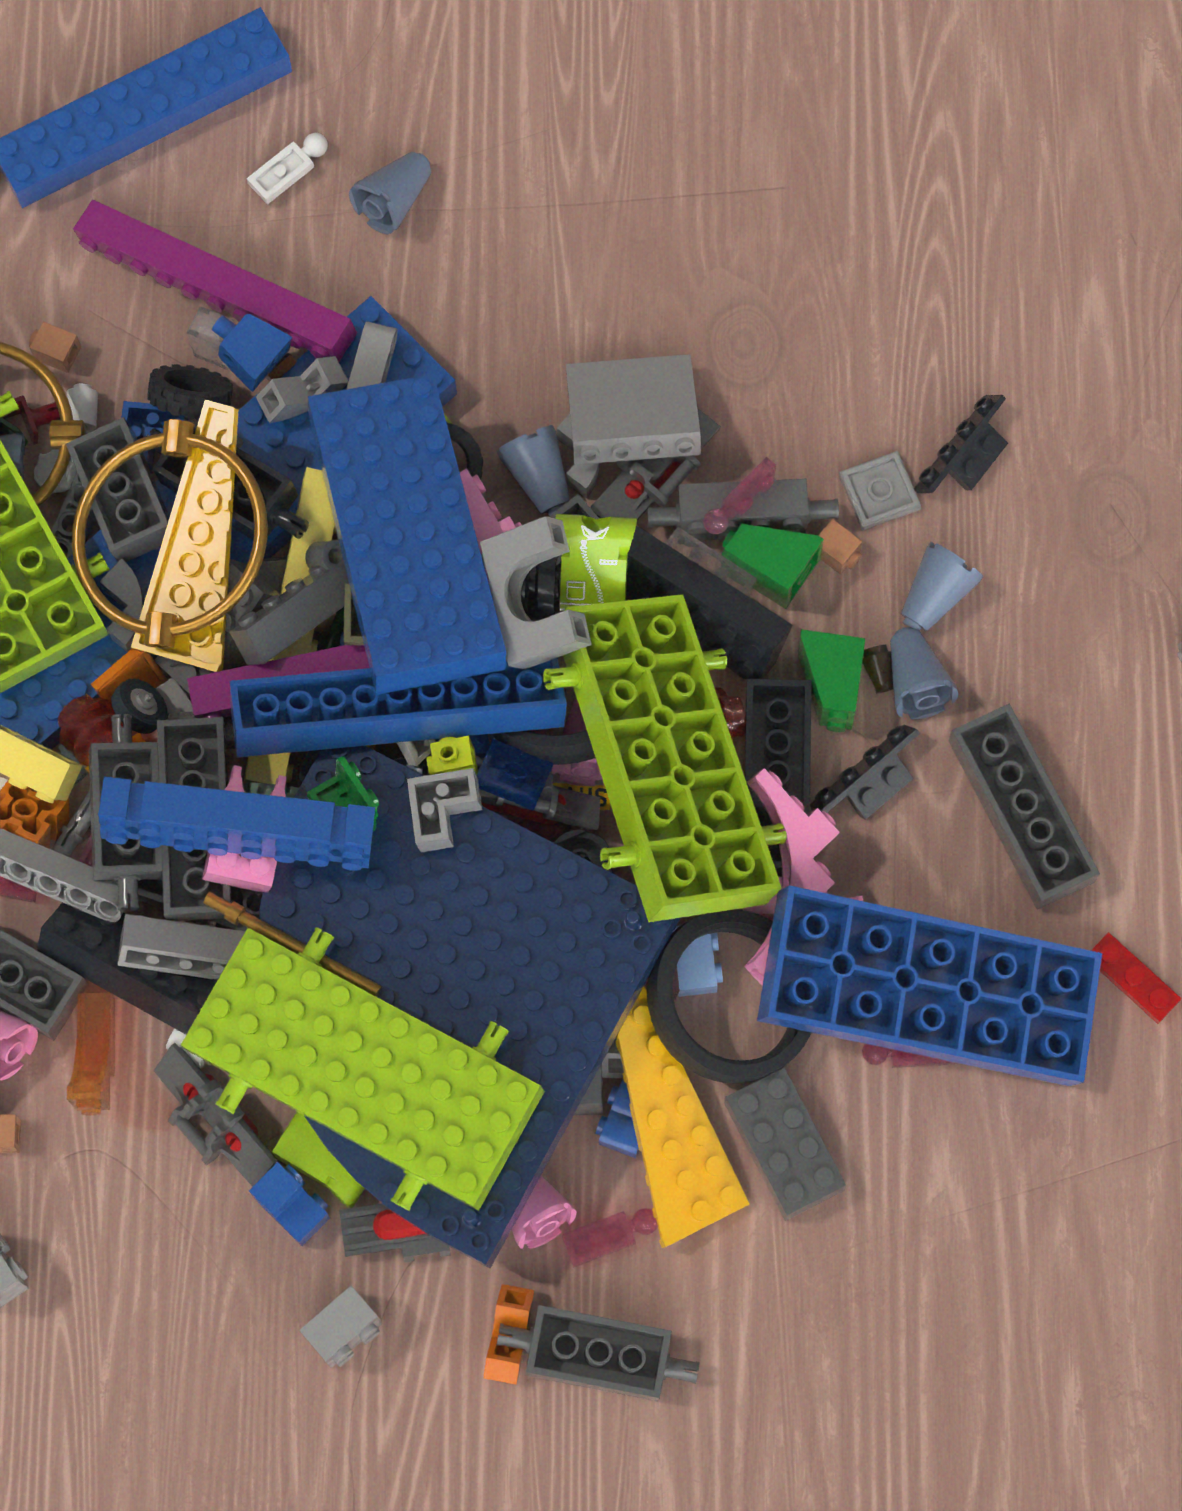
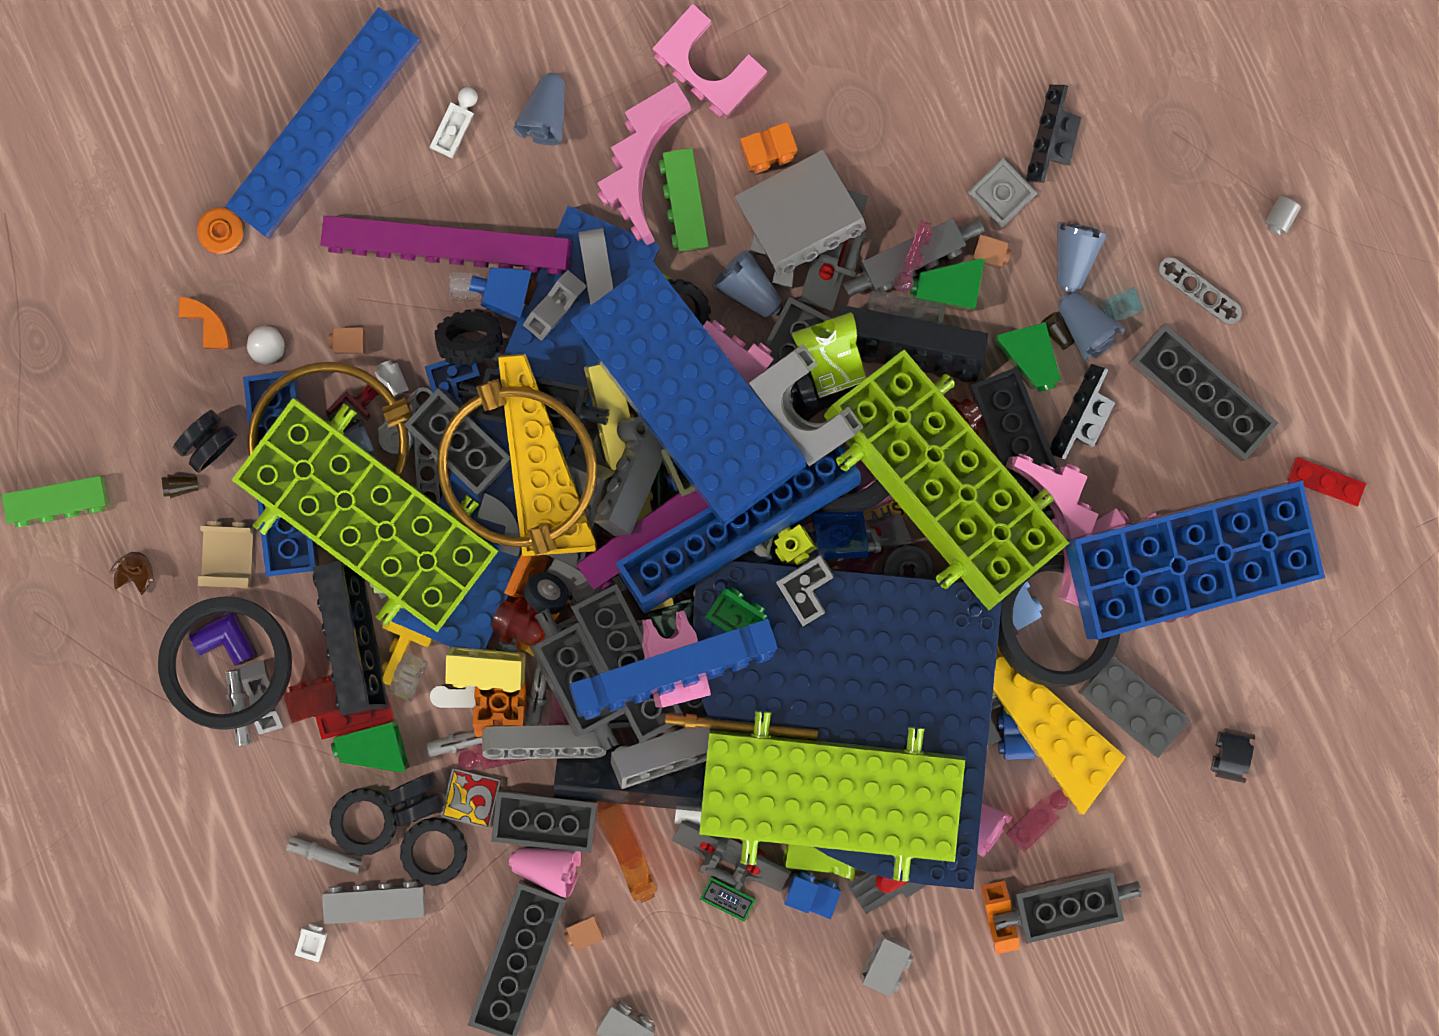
camera: 25 degrees left, 15 degrees up
none -> bright pink arch [597,82,692,246]
none -> bright pink arch [653,4,767,119]
none -> bright green brick [659,148,709,254]
none -> tile [700,877,756,922]
none -> orange brick [739,122,798,175]
none -> clear light blue brick [1103,287,1144,322]
none -> light grey beam [1157,257,1242,325]
none -> black brick [1210,728,1255,783]

